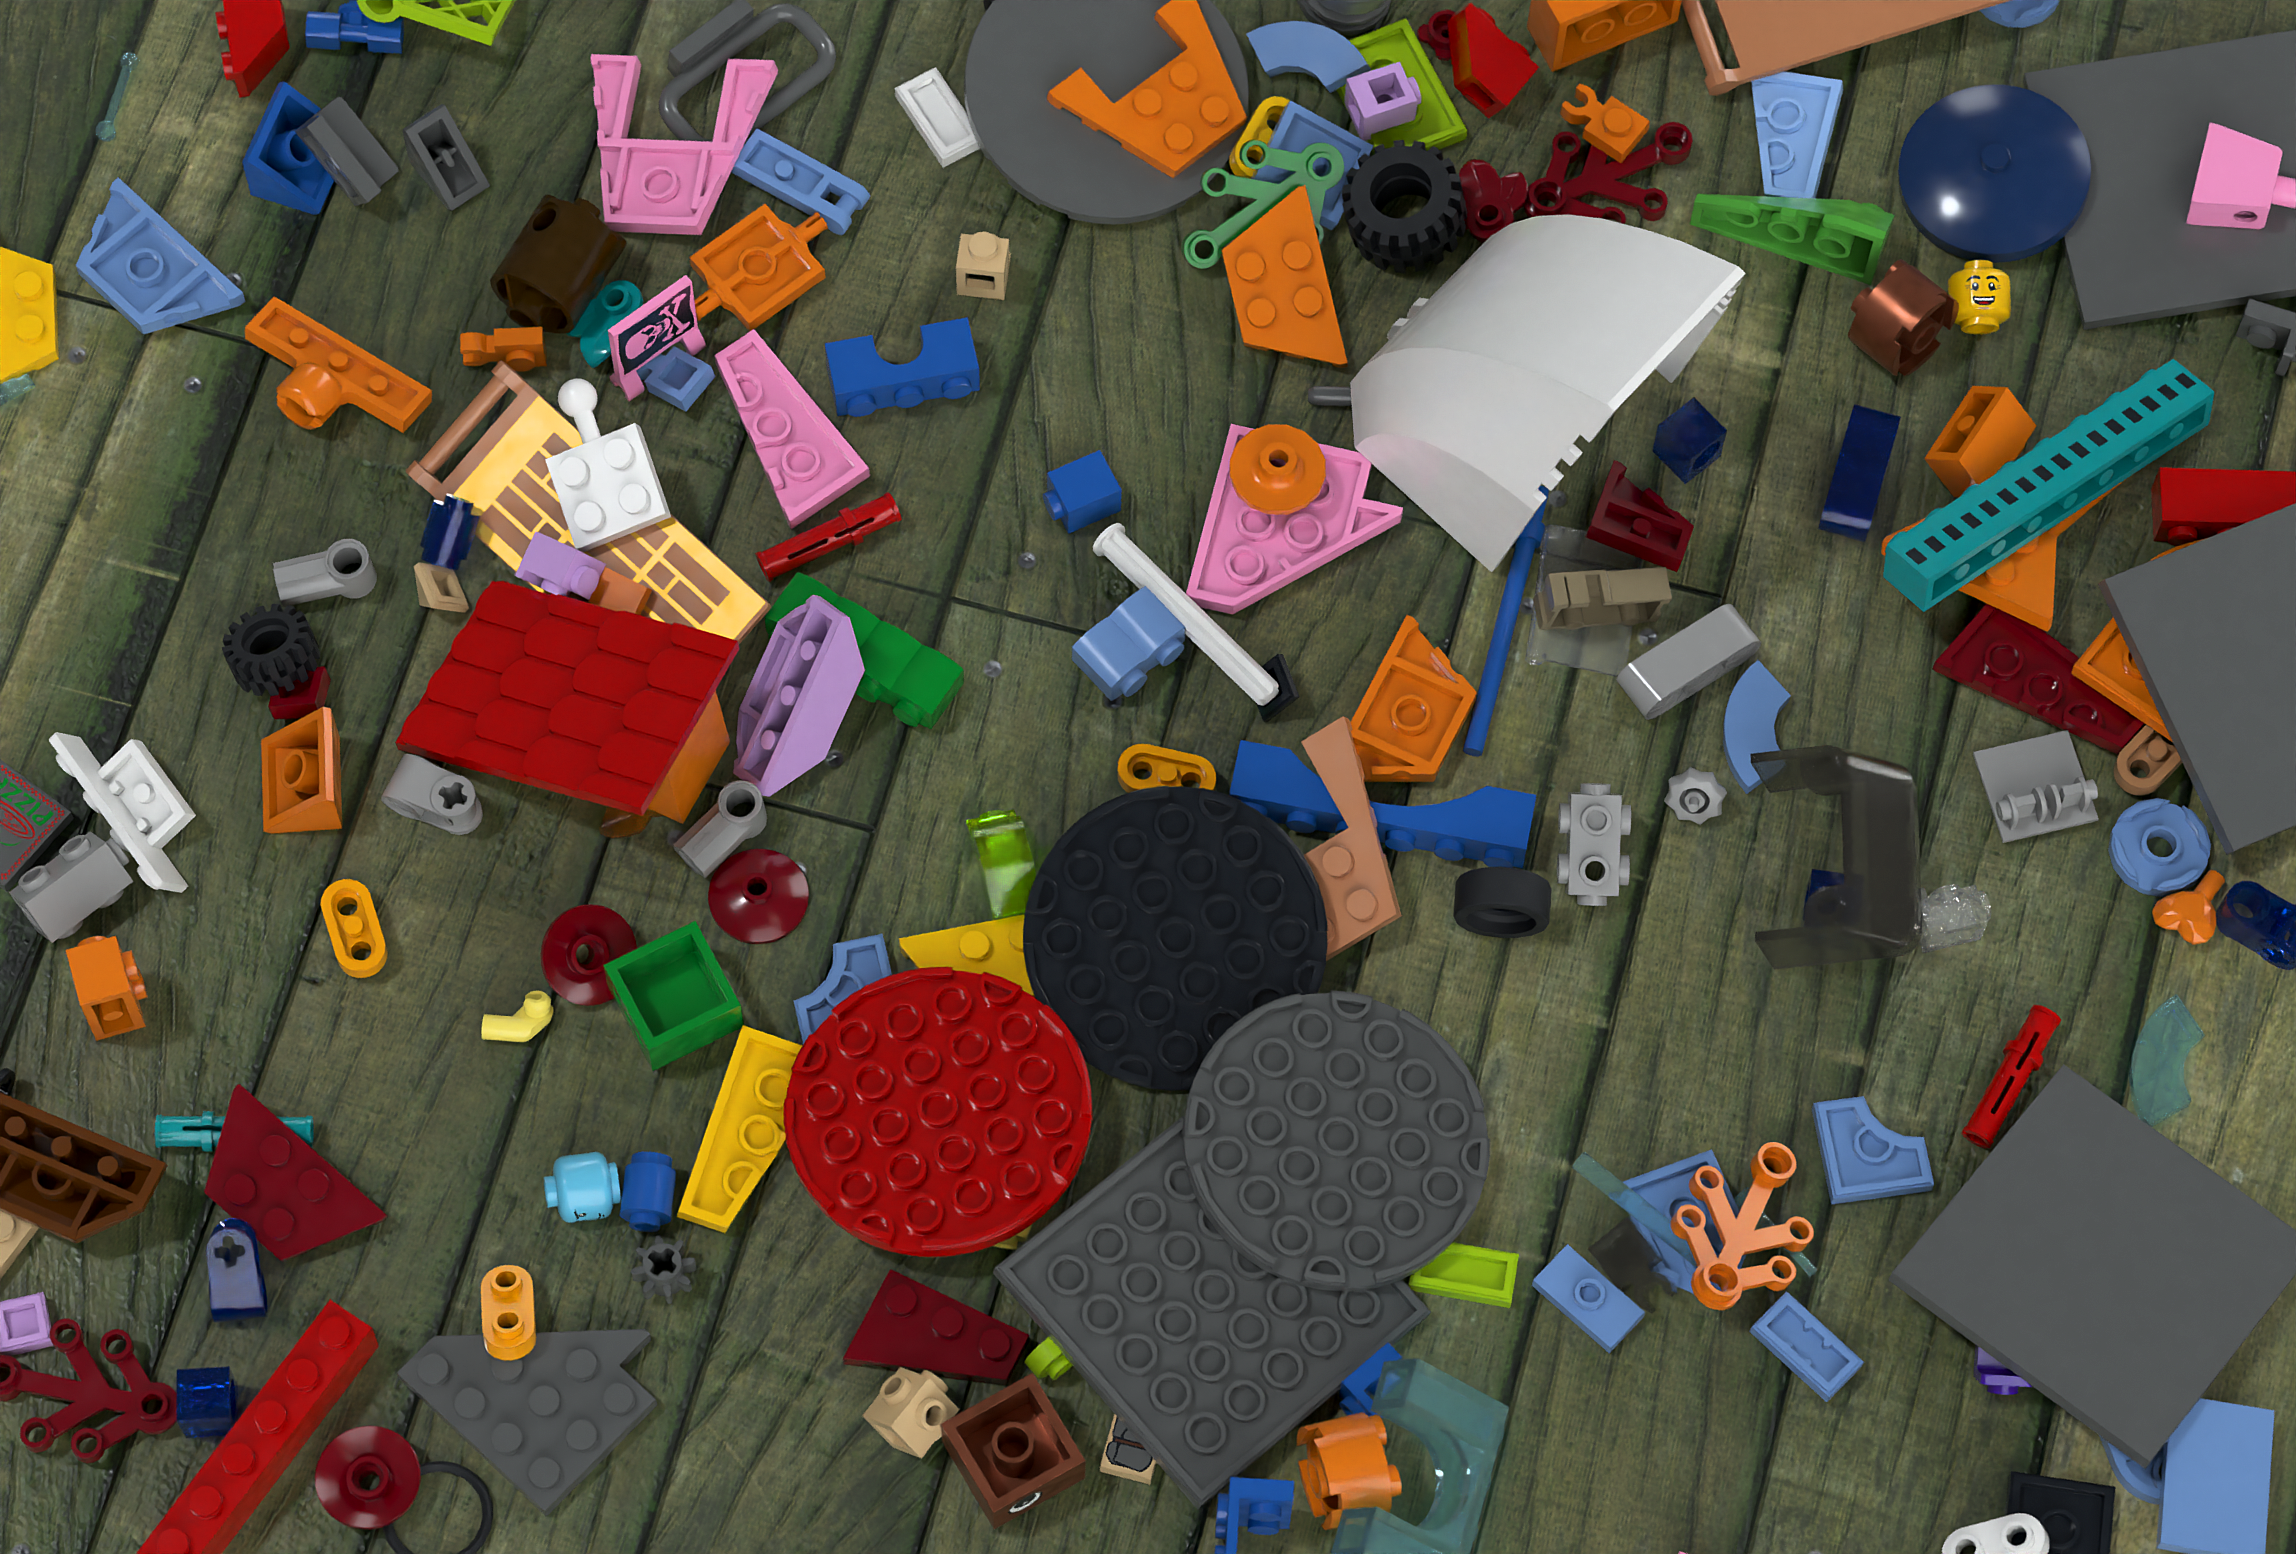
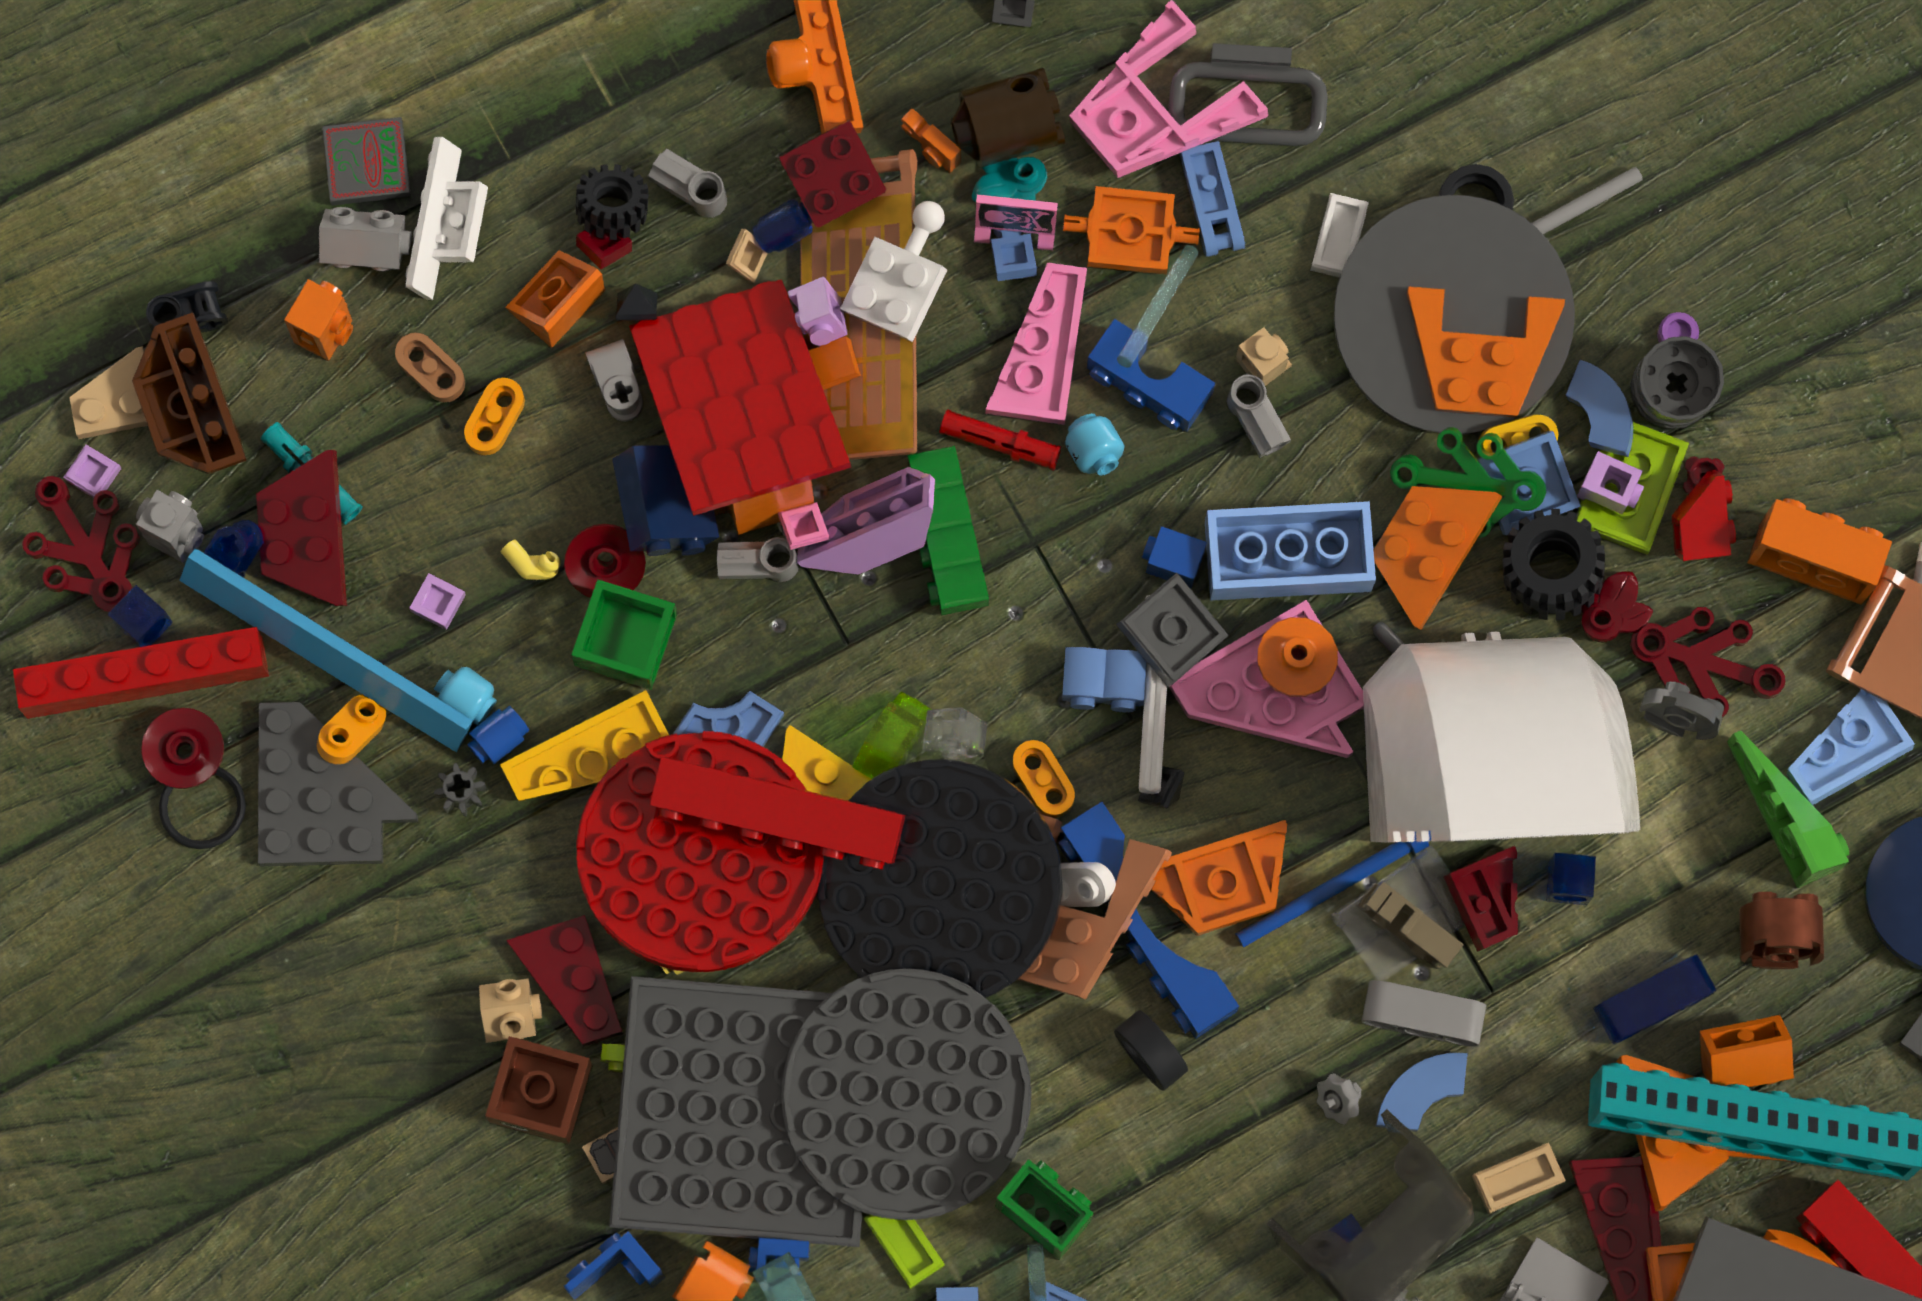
camera: 45 degrees right, 10 degrees up
dark red dish [708,849,809,944] -> none
light grey brick [1557,783,1631,906] -> none
orange plate [1560,84,1650,163] -> none
yellow head [1948,260,2011,334] -> none
none -> light grey brick [136,490,204,563]
none -> dark azure tile [179,549,473,752]
none -> medium nougat plate [395,333,465,402]
none -> lavender plate [409,573,466,630]
none -> dark blue brick [612,445,719,556]
none -> black slope [616,283,658,321]
none -> red brick [650,757,906,870]
none -> dark red bracket [778,120,886,228]
none -> bright pink slope [778,502,829,550]
none -> clear brick [922,707,988,761]
none -> green piece [995,1159,1094,1260]
none -> white plate [1061,862,1116,907]
none -> medium azure head [1065,414,1125,475]
none -> dark grey tile [1116,573,1229,687]
none -> clear light blue bar [1117,245,1199,368]
none -> light blue brick [1204,501,1376,601]
none -> light grey piece [1227,374,1291,458]
none -> tan tile [1472,1143,1566,1214]
none -> dark grey plate [1639,681,1724,740]

